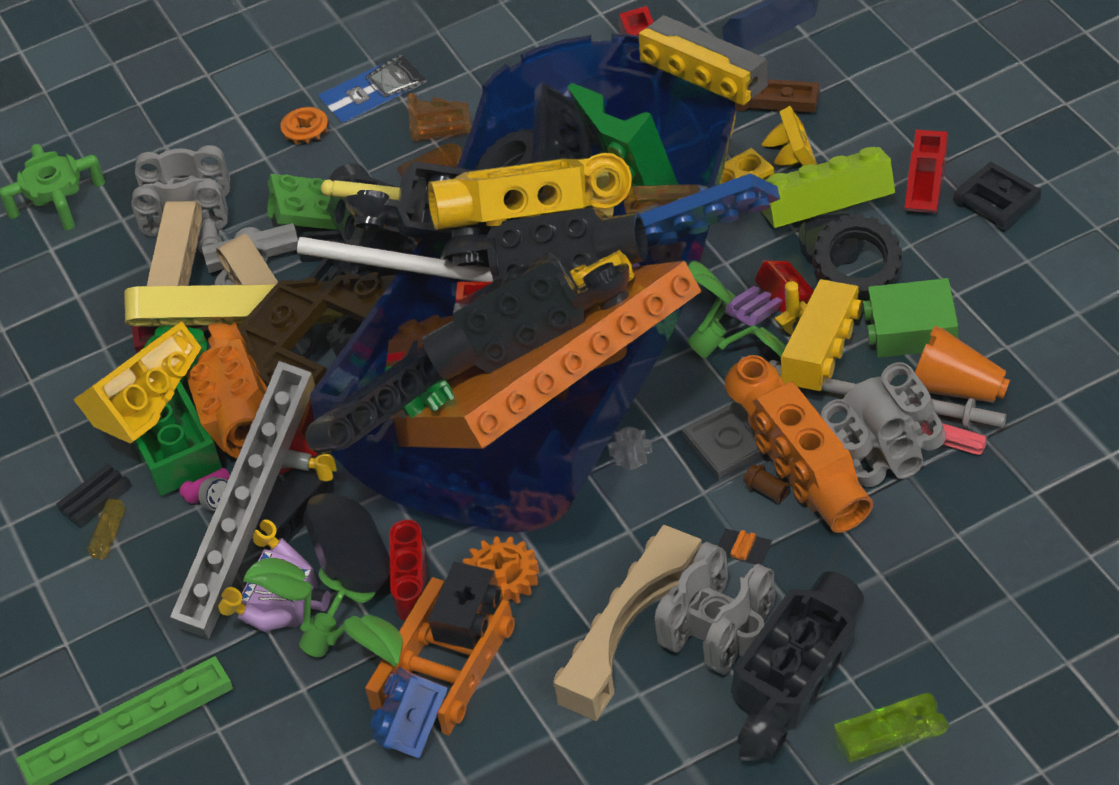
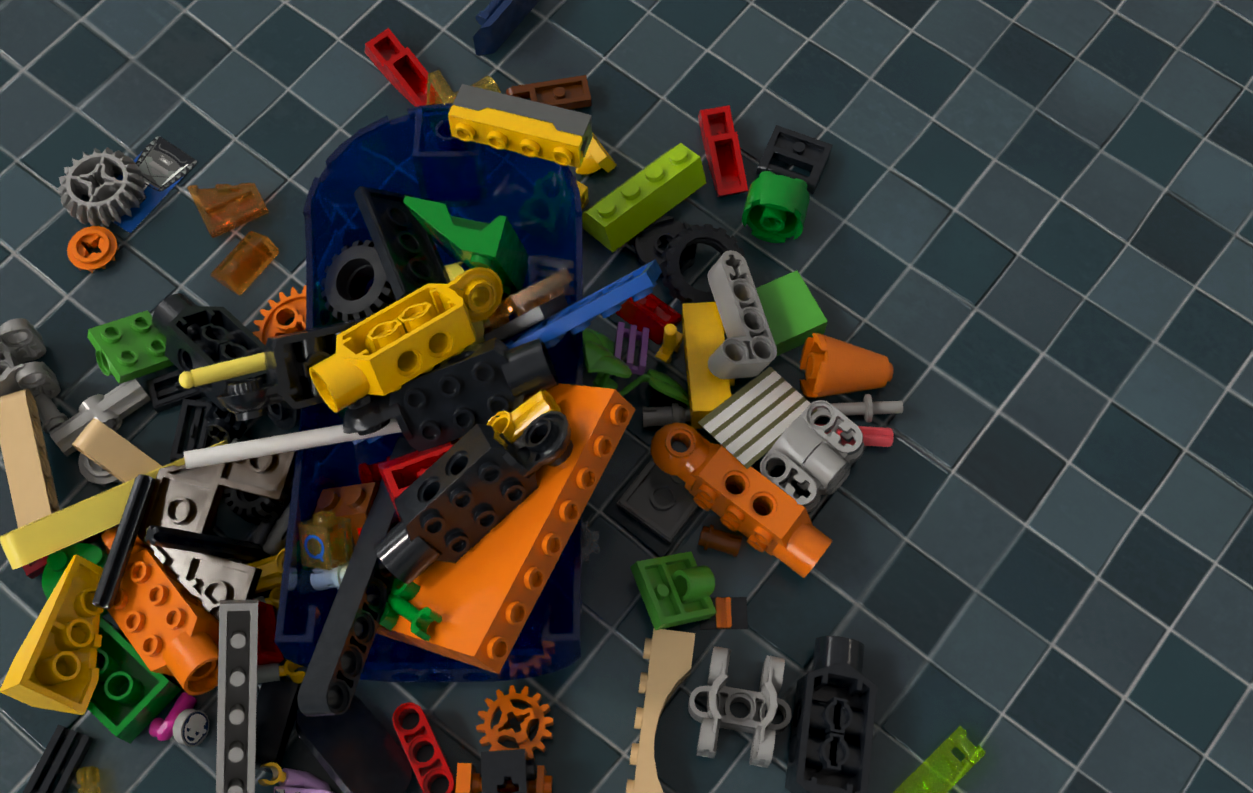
camera: 30 degrees left, 20 degrees up
none -> light grey gear [57,147,145,227]
none -> black axle [92,474,156,609]
none -> black axle [144,525,263,562]
none -> clear yellow brick [299,511,353,570]
none -> bright green plate [630,551,717,630]
none -> white sticker [698,367,818,469]
none -> light grey beam [707,250,777,379]
none -> green brick [742,171,810,243]

